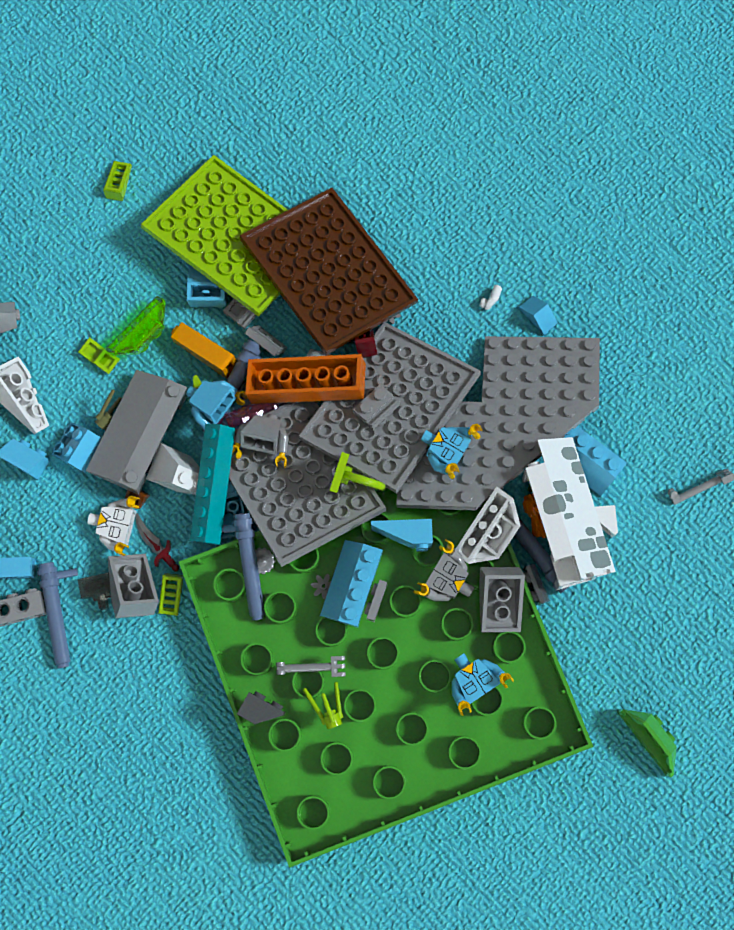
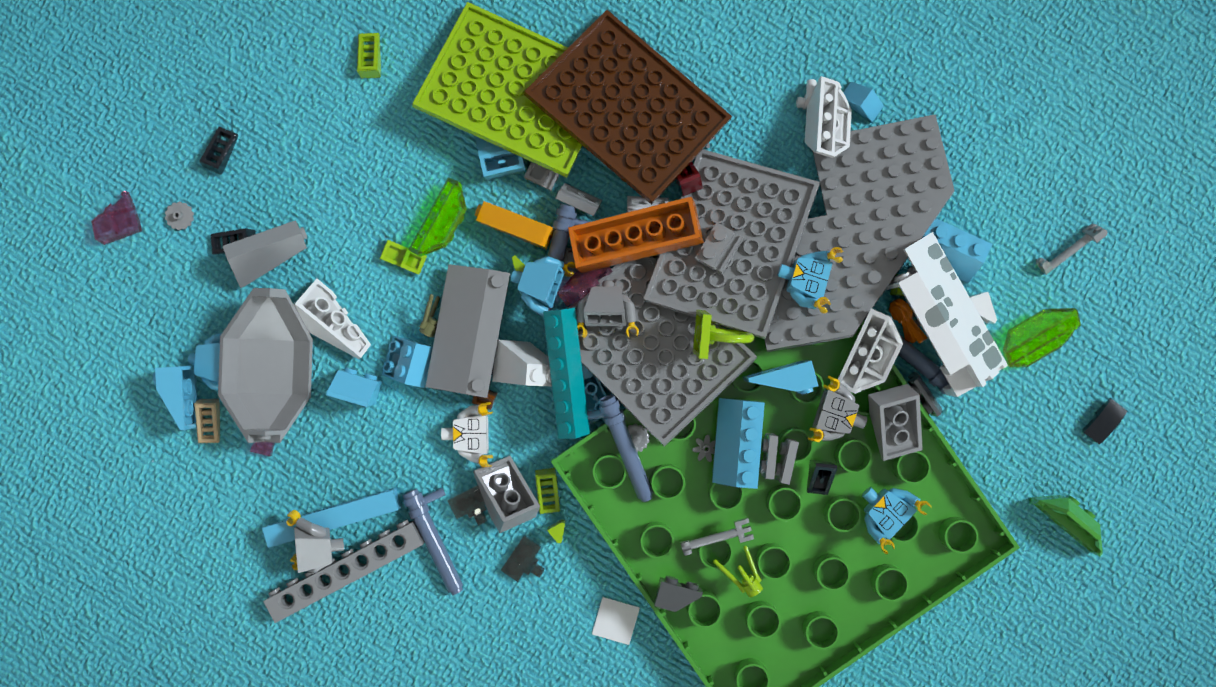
camera: 20 degrees left, 10 degrees up
piece [135,513,179,572] -> none
none -> clear smoke hinge [501,535,545,582]
none -> lime slope [547,519,566,543]
none -> white sticker [592,597,640,645]
none -> light grey plate [775,438,799,485]
none -> white wedge [805,76,852,158]
none -> black slope [807,460,837,495]
none -> clear neon green wedge [1003,308,1081,367]
none -> black slope [1082,397,1128,445]

